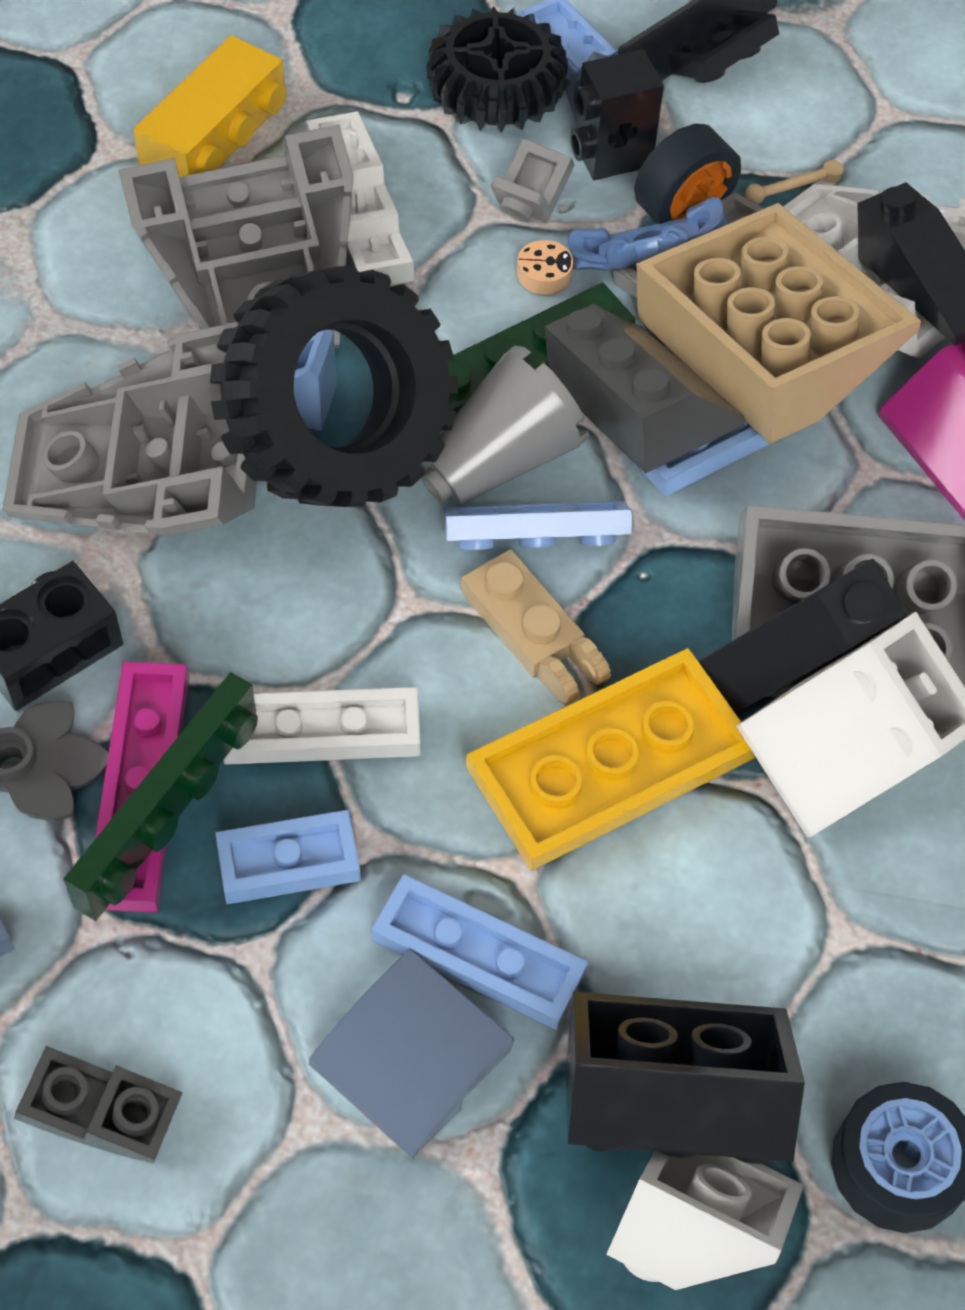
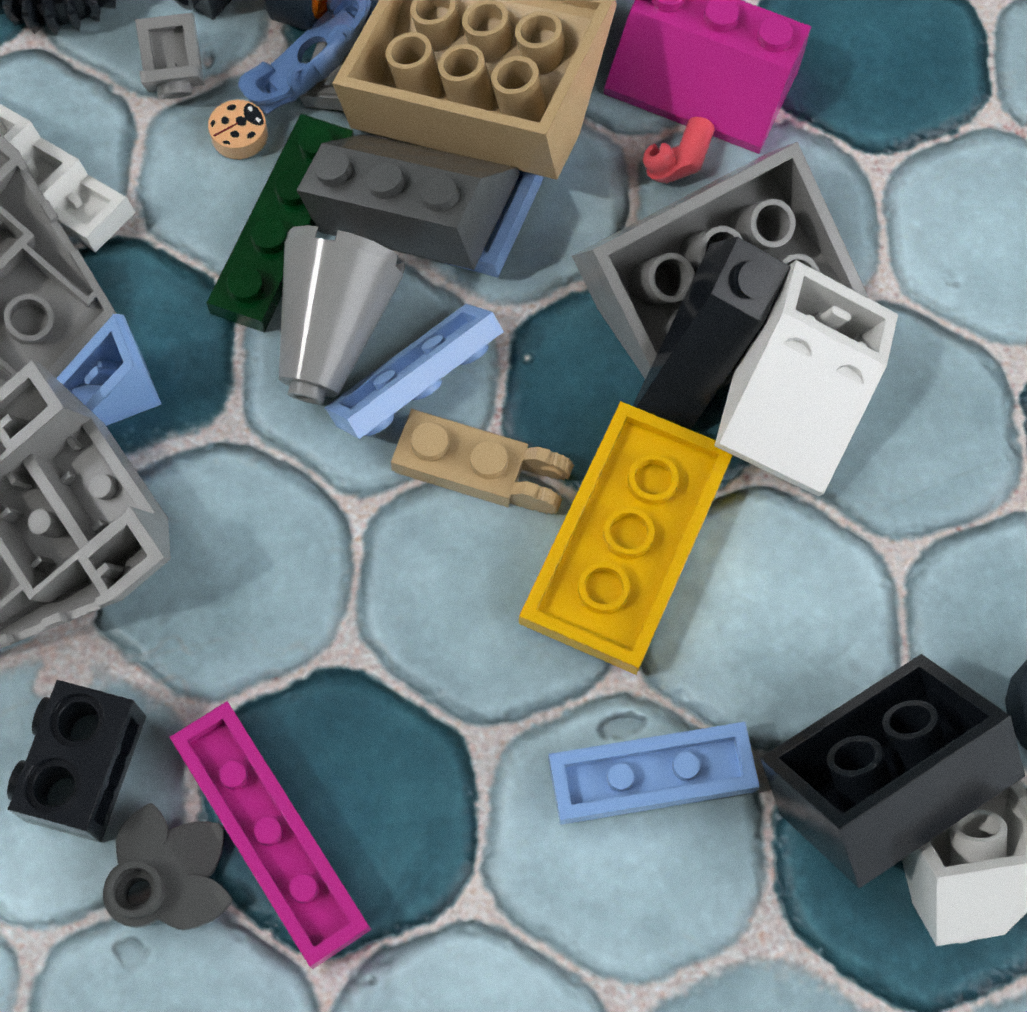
camera: 35 degrees left, 10 degrees up
dark green plate [63,672,258,921] -> none
black tyre [210,266,458,507] -> none
light blue plate [215,810,361,905] -> none
white plate [224,687,421,765] -> none
sand blue slope [309,949,514,1159] -> none
none -> coral arm [643,117,715,184]

